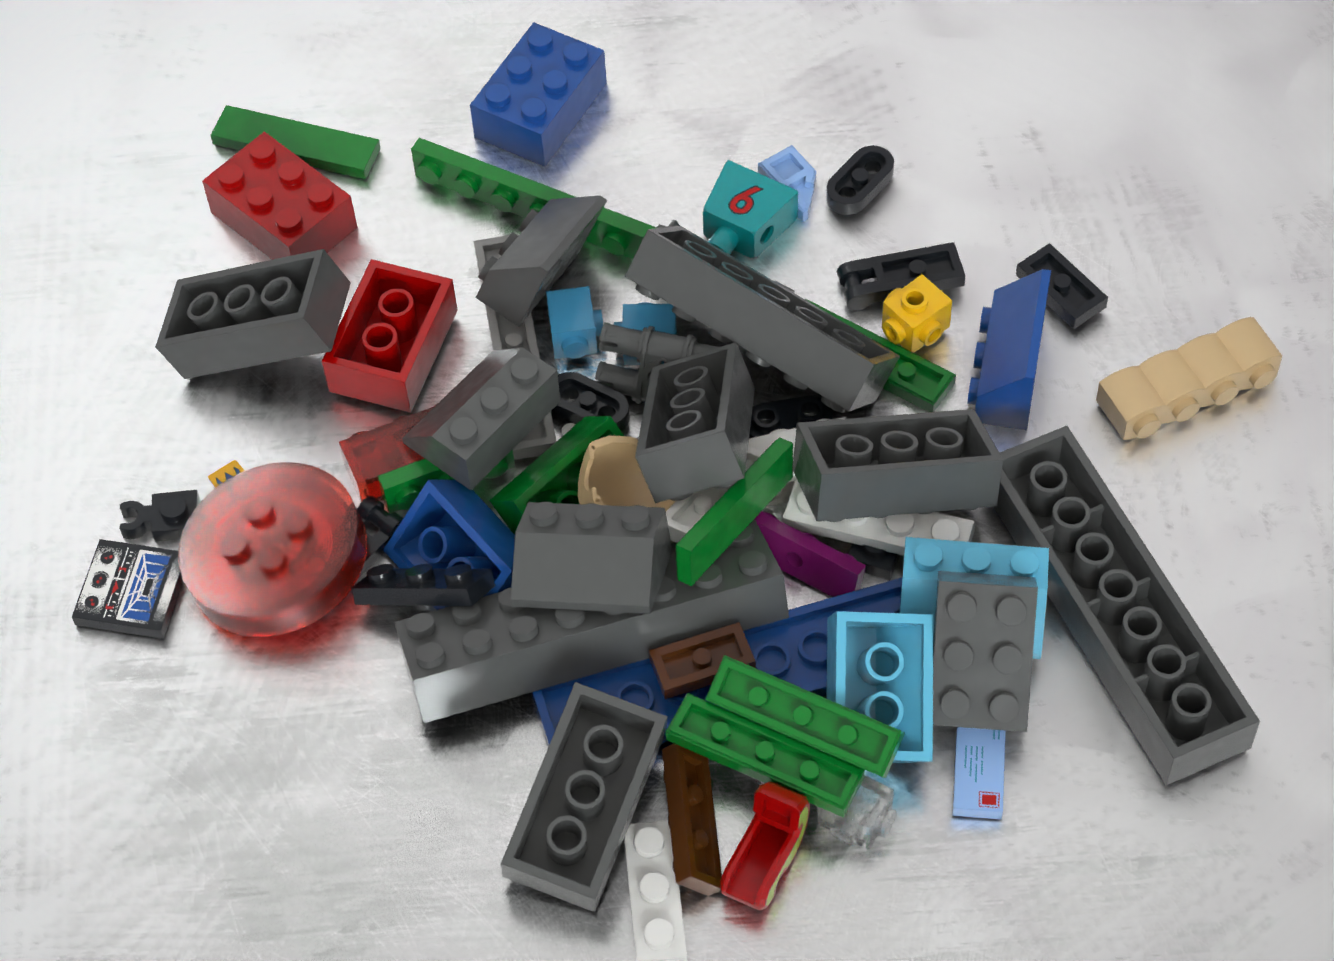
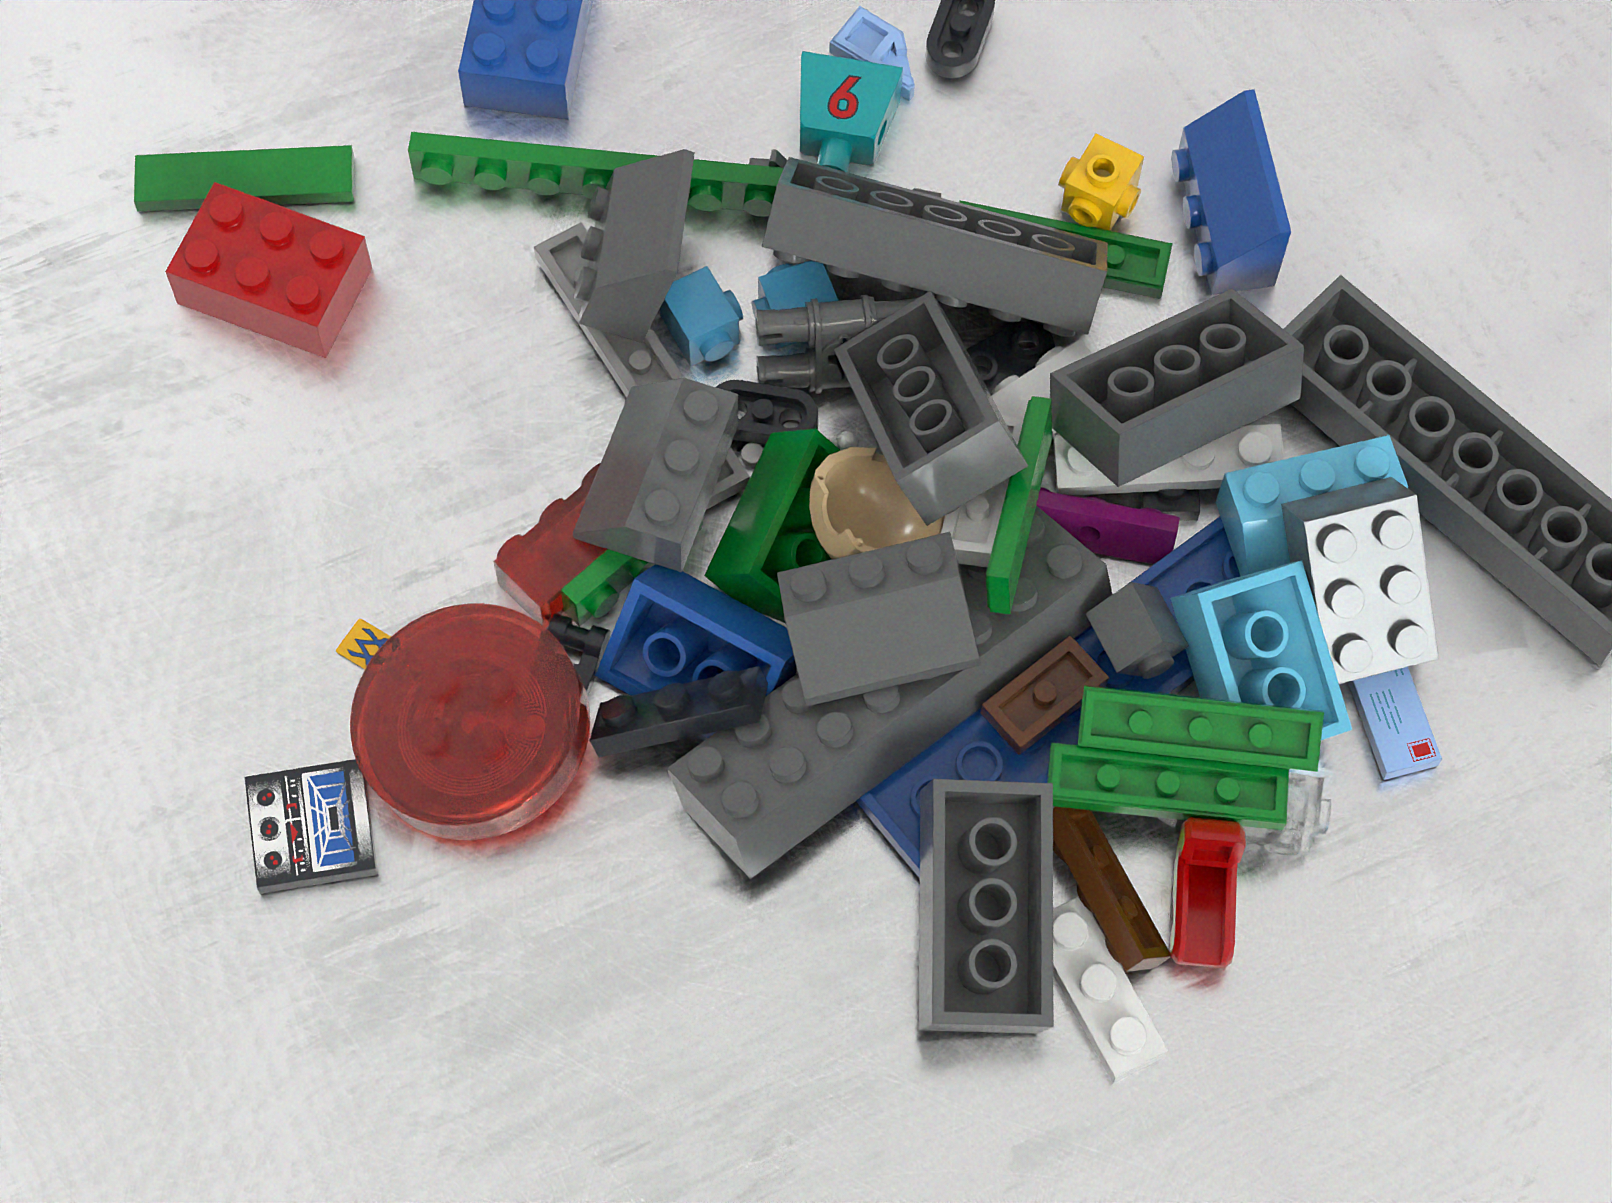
camera: 25 degrees left, 10 degrees up
black plate [119,489,200,542] -> none
dark grey brick [155,249,351,379] -> none
red brick [322,259,458,413] -> none
black plate [836,242,966,311] -> none
black plate [1016,243,1108,329] -> none
tan brick [1096,317,1282,440] -> none
none -> dark grey brick [1086,582,1189,679]

